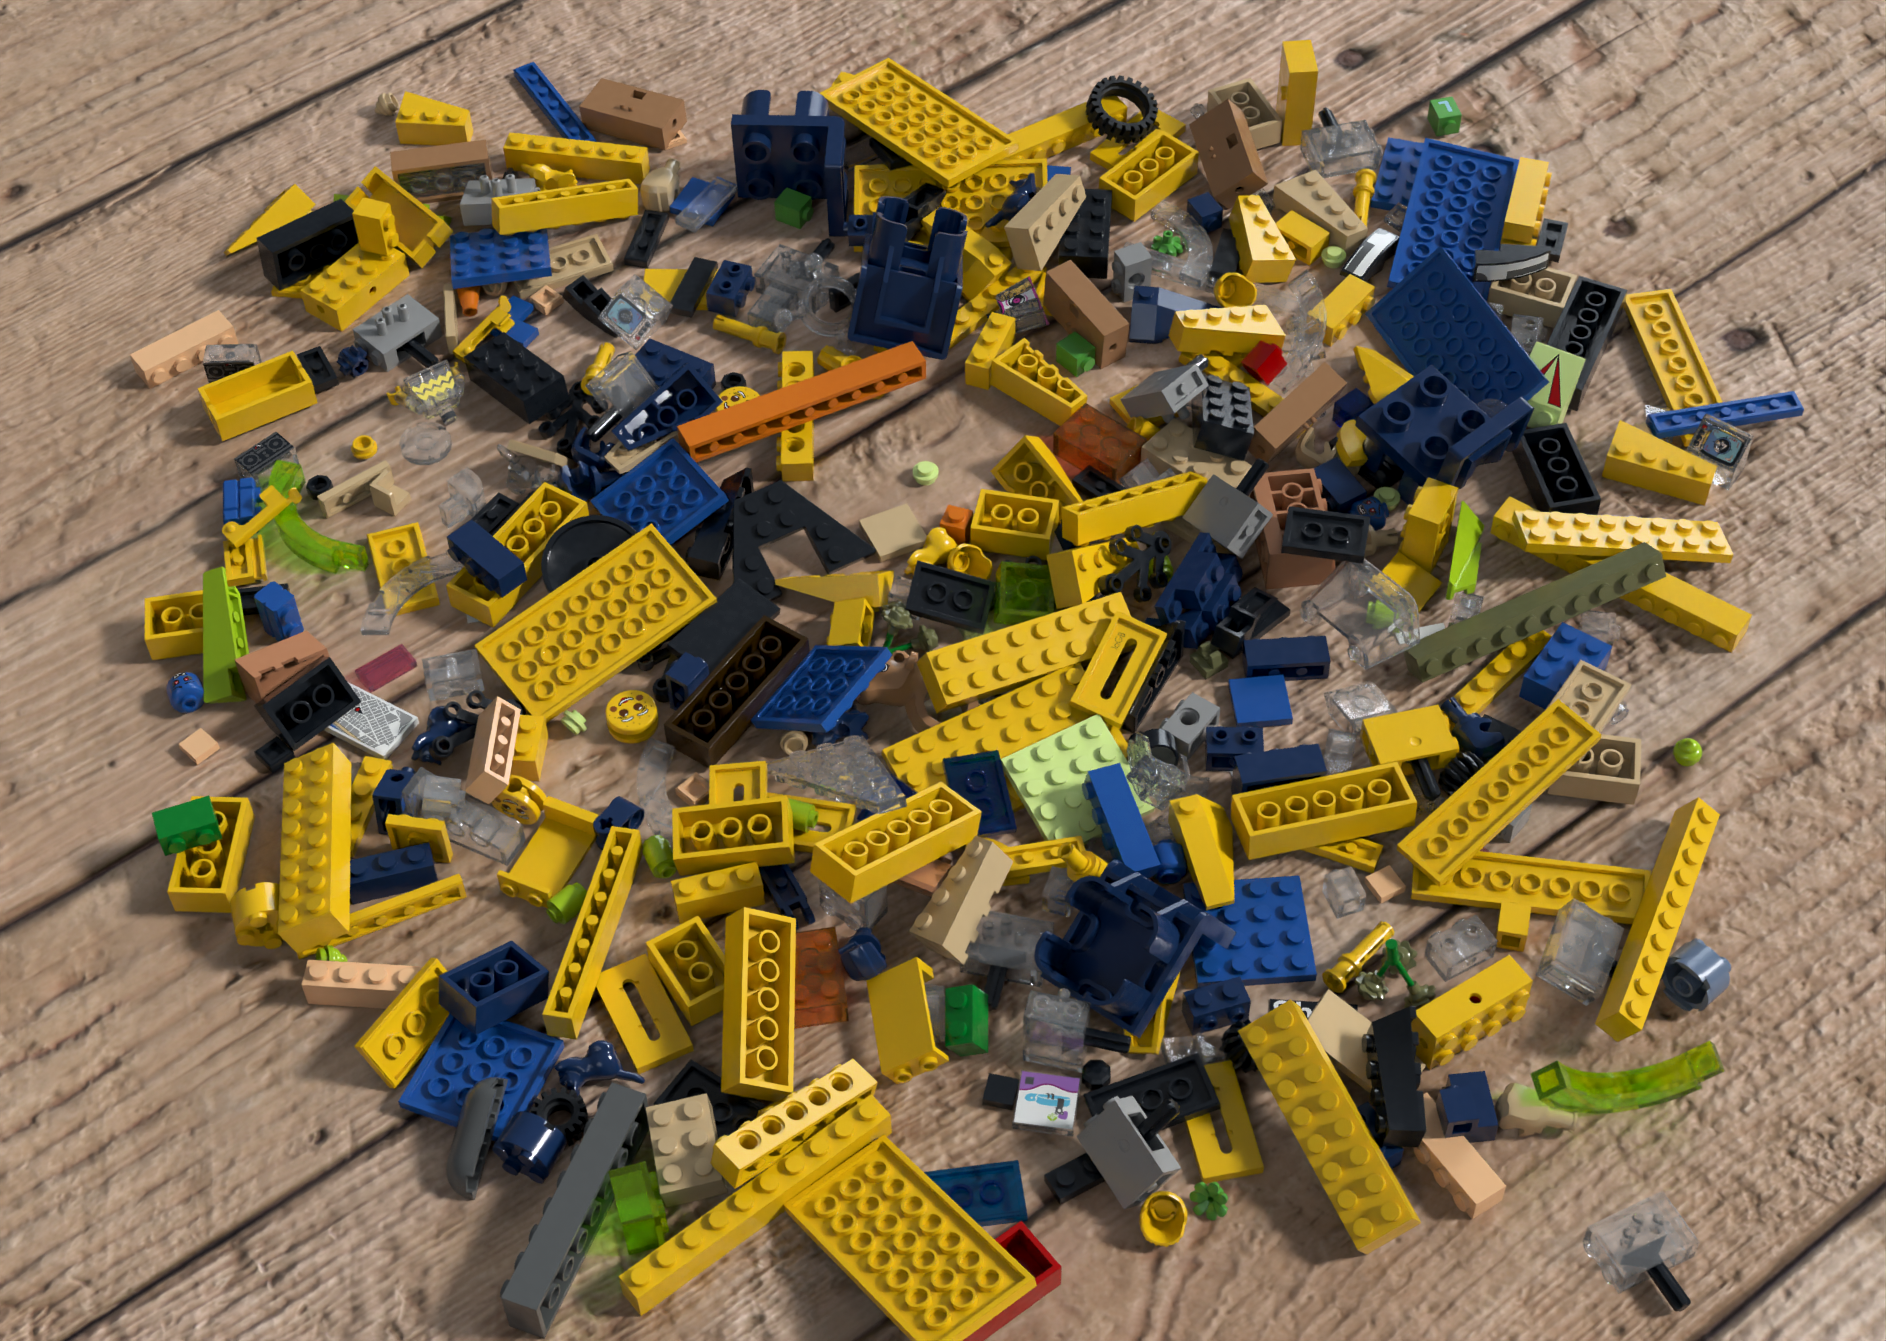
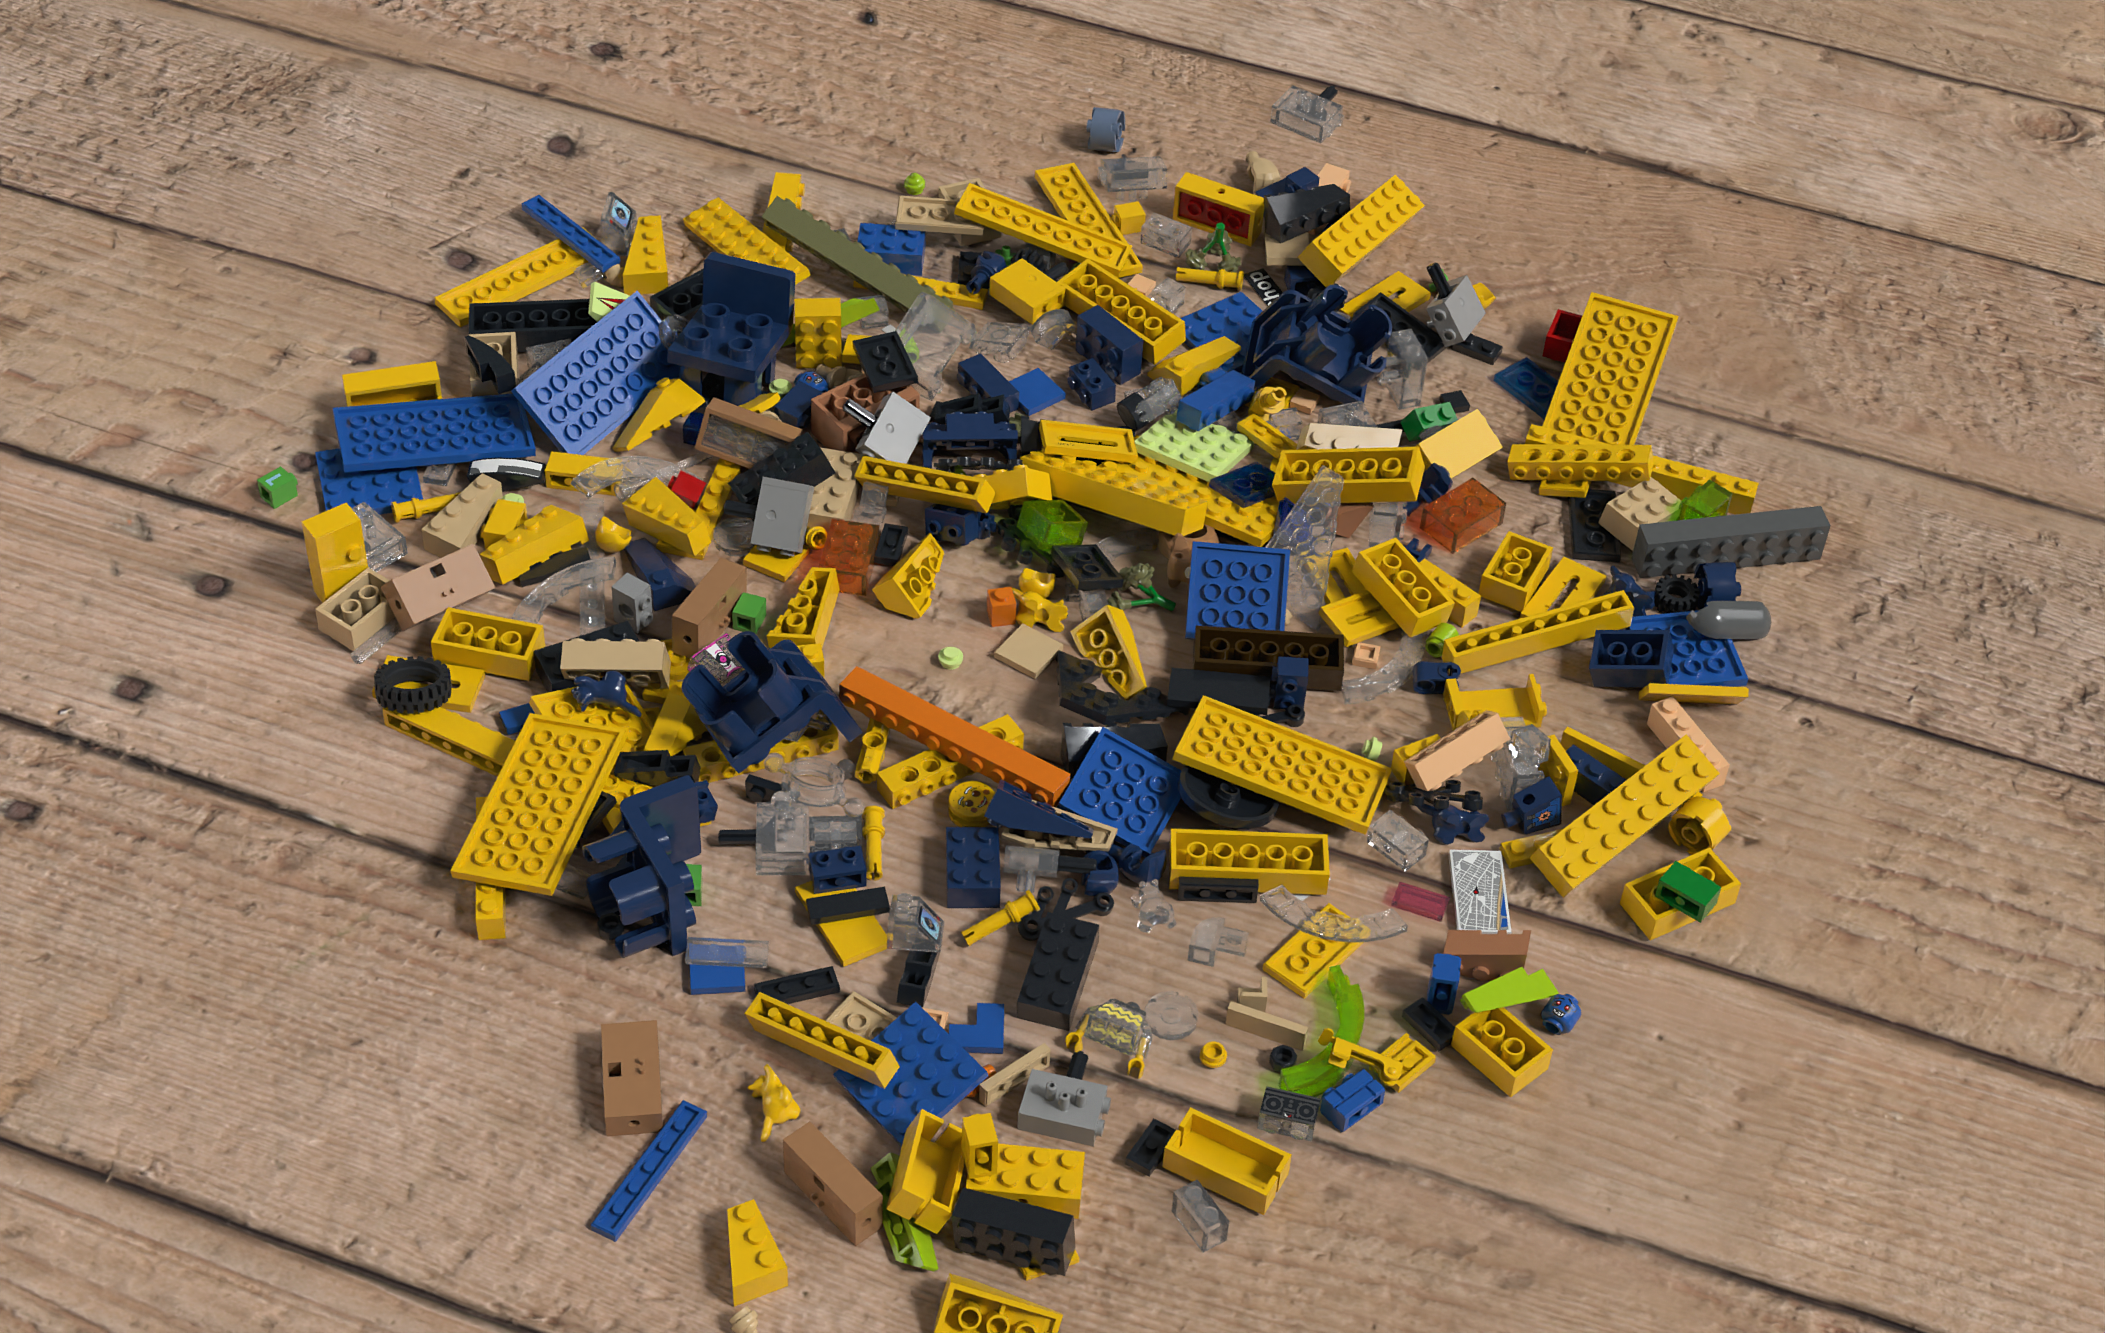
camera: 125 degrees left, 5 degrees down
light nougat brick [130,310,238,389] -> none
light nougat tile [179,728,220,765] -> none
black slope [254,657,361,751] -> none
black tile [254,736,295,773] -> none
dark blue gear [337,345,370,378] -> none
dark blue brick [447,519,527,598] -> none
yellow piece [452,295,515,363] -> none
light grey piece [460,168,540,226] -> none
black plate [472,493,519,535] -> none
yellow brick [503,132,650,184] -> none
tan tile [507,439,575,469] -> none
lime brick [546,882,587,924] -> none
yellow head [605,690,659,744] -> none
tan piece [640,158,681,212] -> none
black tile [721,372,747,391] -> none
yellow brick [721,907,796,1102] -> none
lime brick [788,798,819,833] -> none
yellow brick [826,598,875,647] -> none
yellow brick [970,489,1059,560] -> none
tile [1012,1070,1082,1137] -> none
bright green plant [1151,230,1183,258] -> none
light grey brick [1159,692,1220,761] -> none
dark blue brick [1186,192,1223,235] -> none
clear neon green arch [1530,1041,1725,1114] -> none
yellow brick [1595,797,1720,1042] -> none

